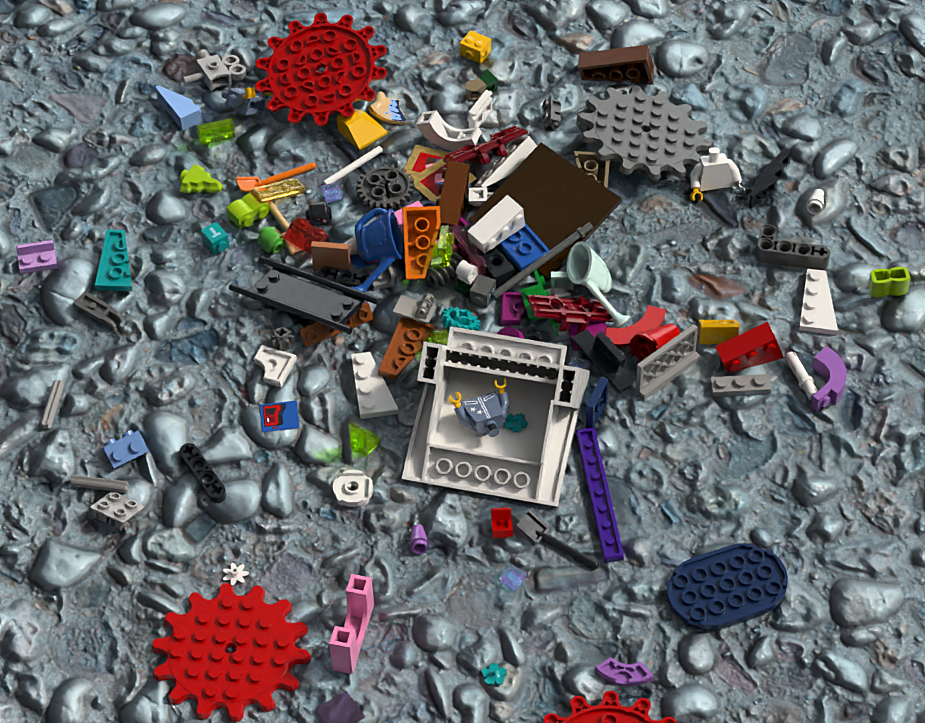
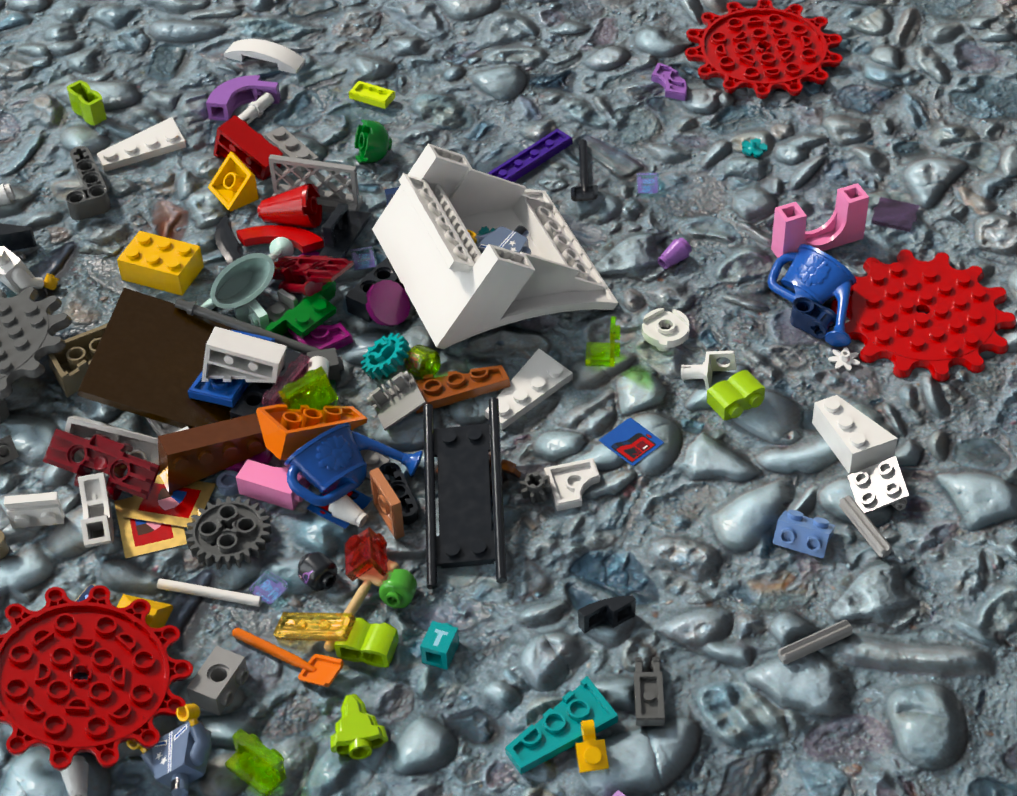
camera: 125 degrees left, 5 degrees down
black beam [180,443,226,503] -> none
red bracket [491,507,513,539] -> none
dark blue plate [667,543,788,630] -> none
none -> yellow brick [117,231,204,296]
none -> light grey brick [187,646,249,716]
none -> black sword [215,215,241,266]
none -> white slope [224,39,306,74]
none -> neon yellow plate [348,81,396,109]
none -> green cylinder [355,119,392,163]
none -> yellow plate [575,719,609,773]
none -> black slope [578,596,636,633]
none -> white bracket [681,351,737,391]
none -> lime brick [707,370,765,420]
none -> blue piece [767,244,856,347]
none -> dark blue piece [790,297,837,339]
none -> white wedge [812,395,898,474]

